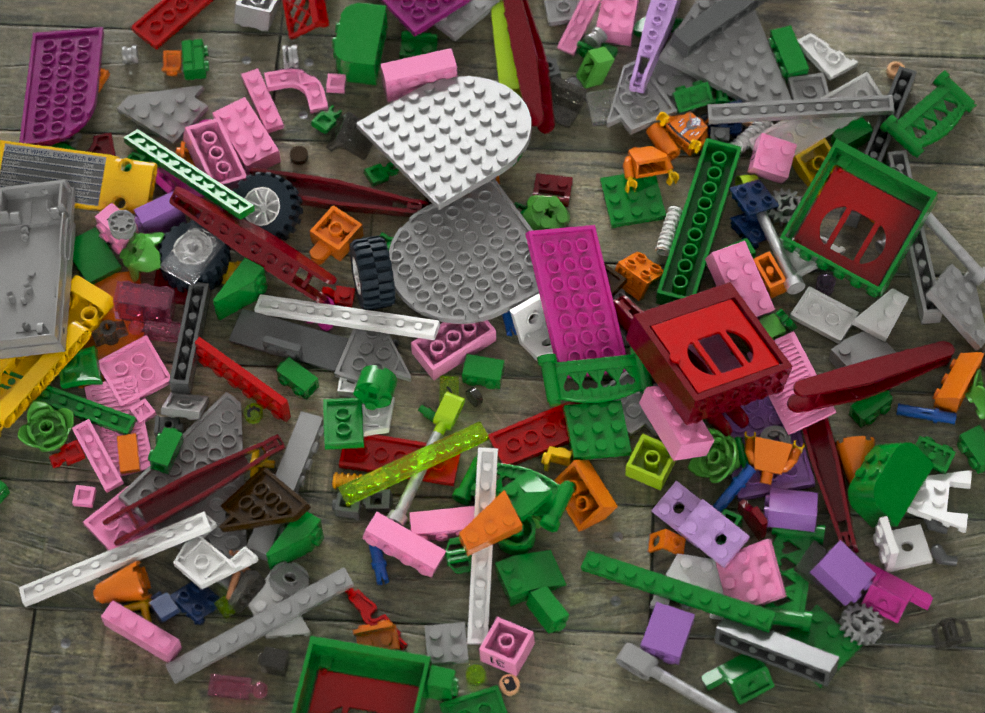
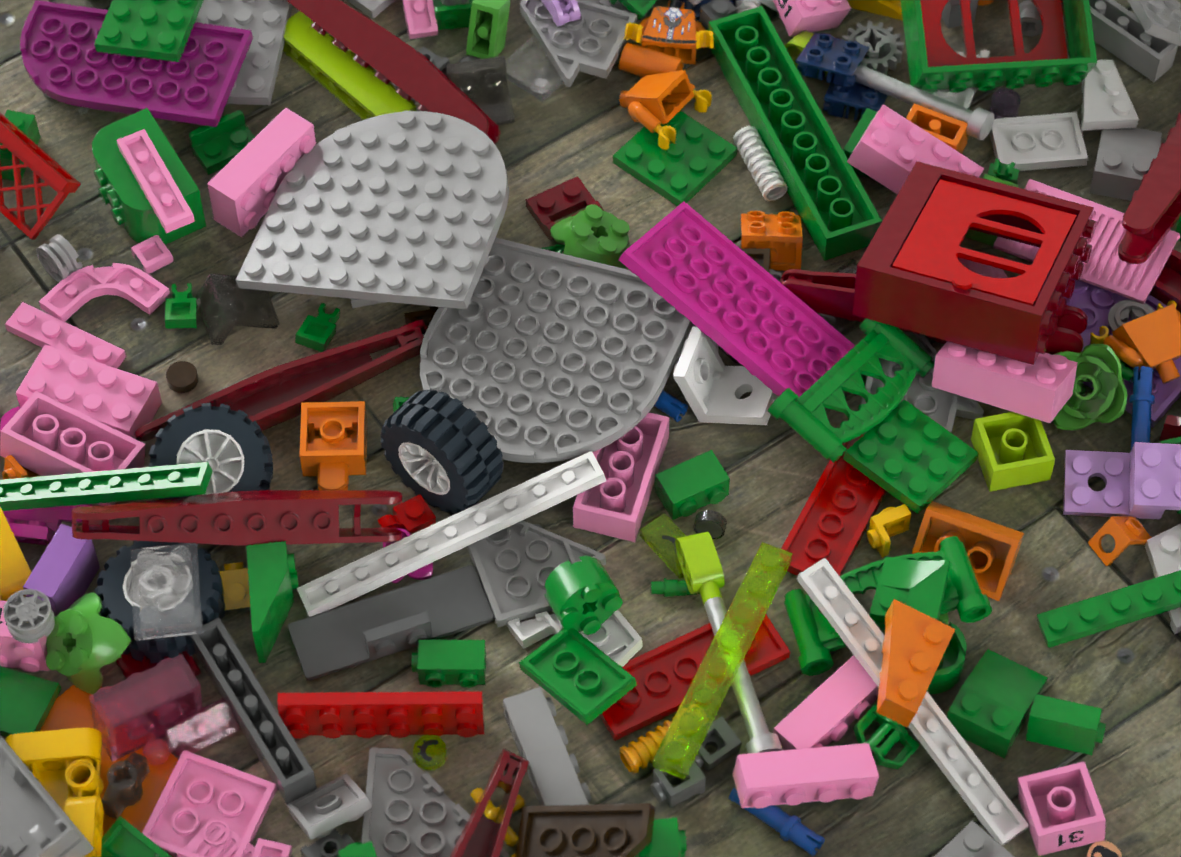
camera: 40 degrees left, 5 degrees down
none -> bright pink plate [117,129,195,233]

